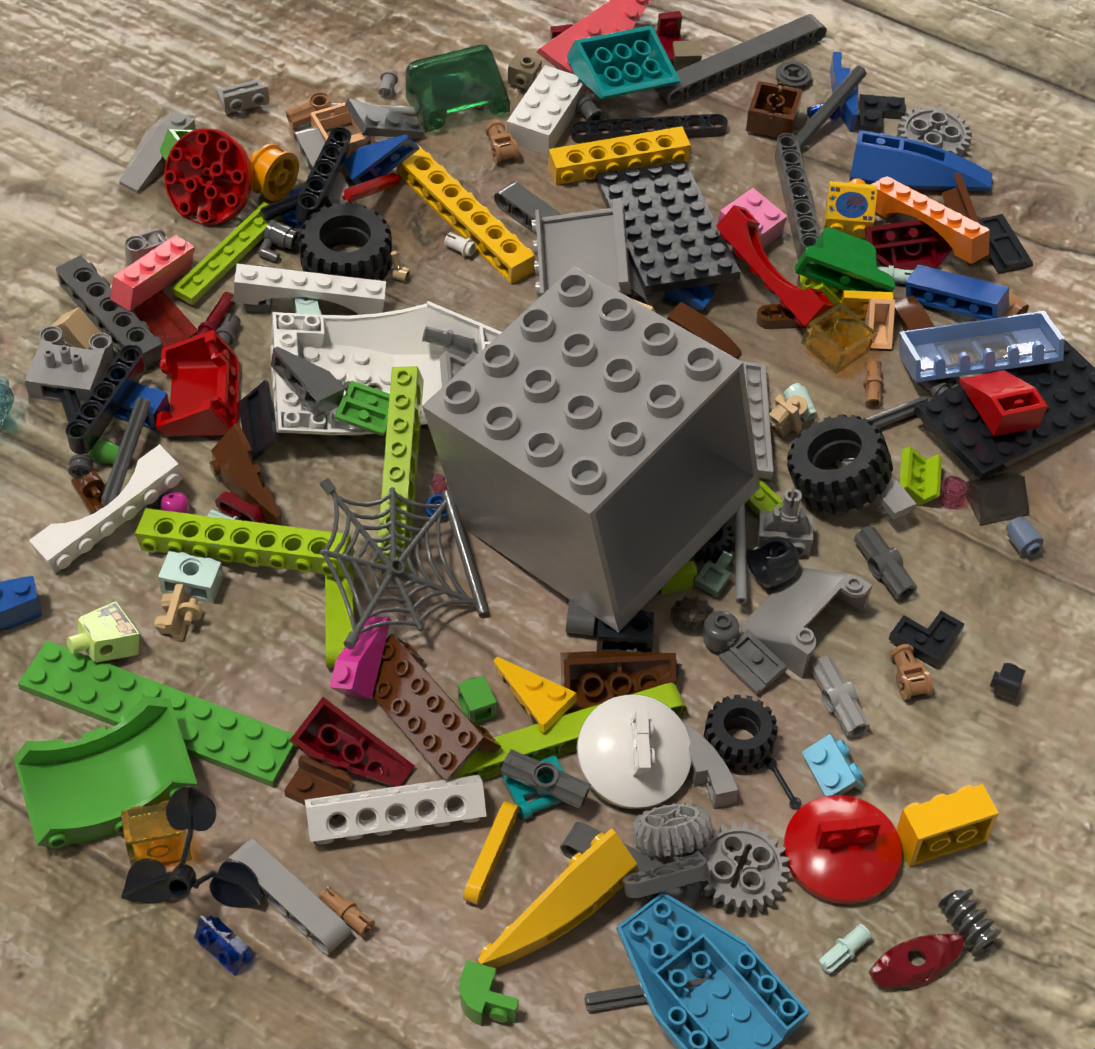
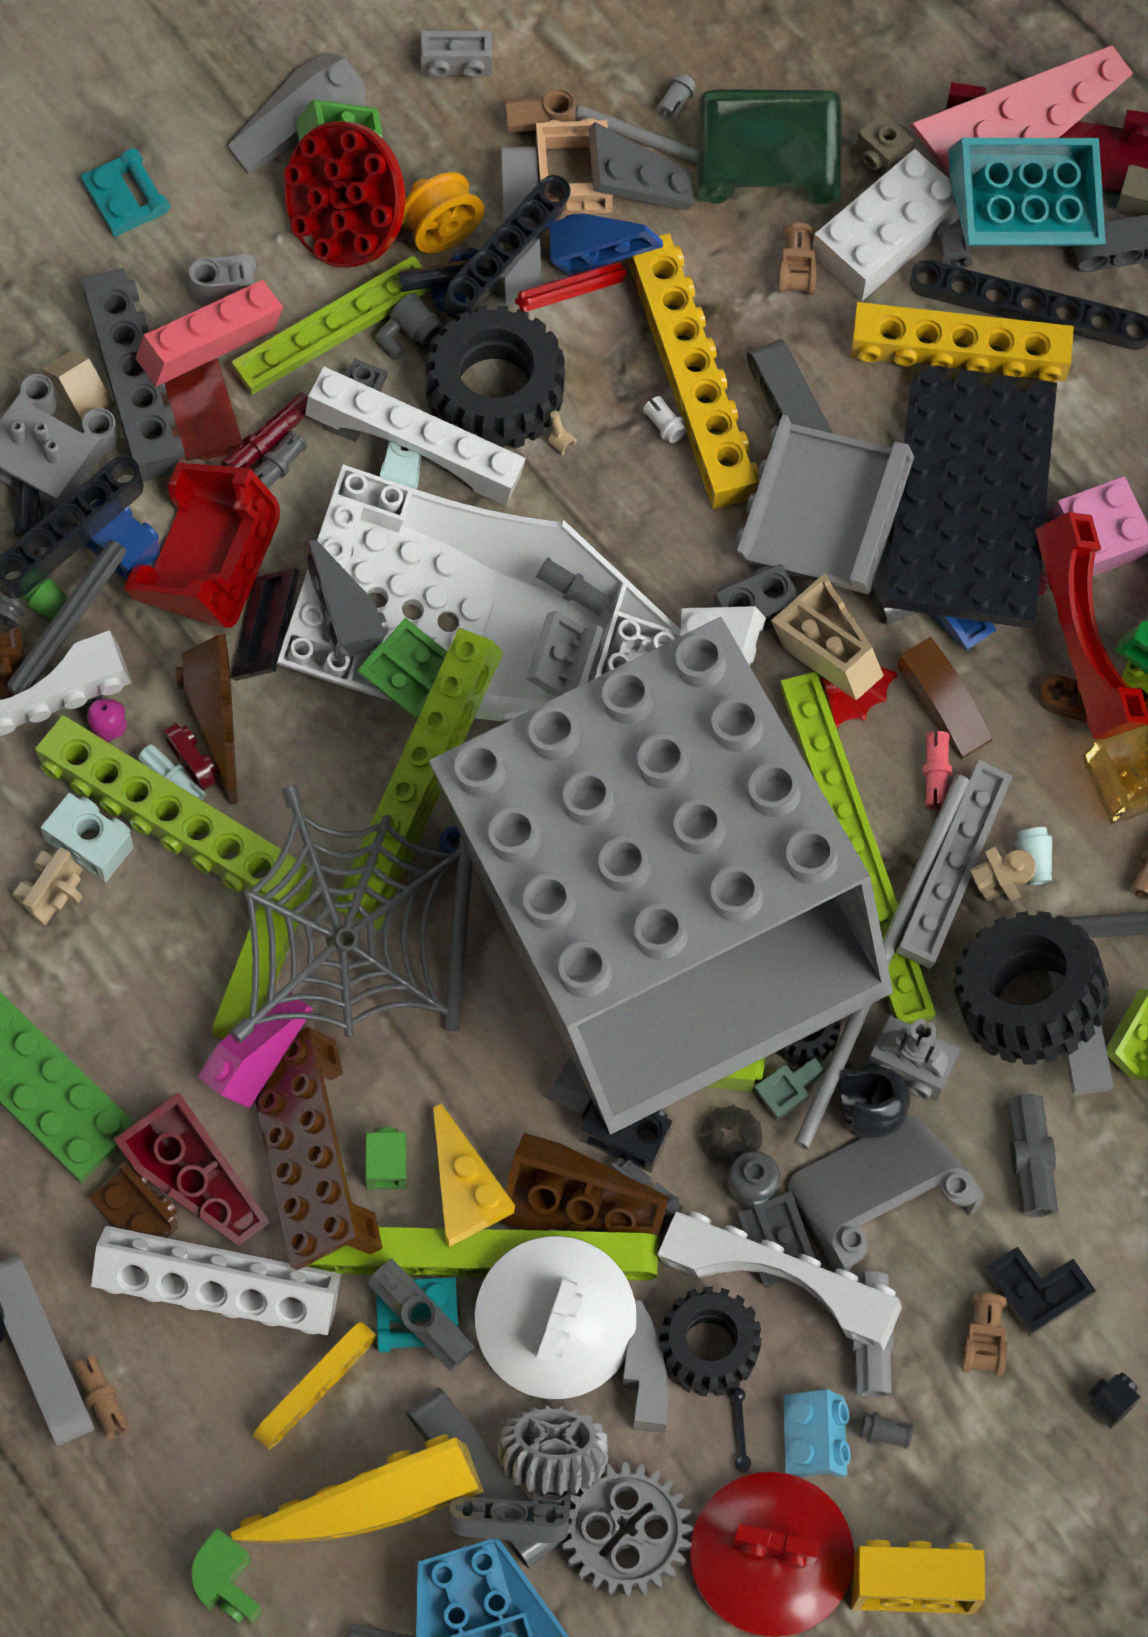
camera: 20 degrees right, 15 degrees up
none -> teal plate [81,148,171,237]
none -> white arch [657,1211,902,1352]
none -> dark grey pin [860,1411,914,1449]

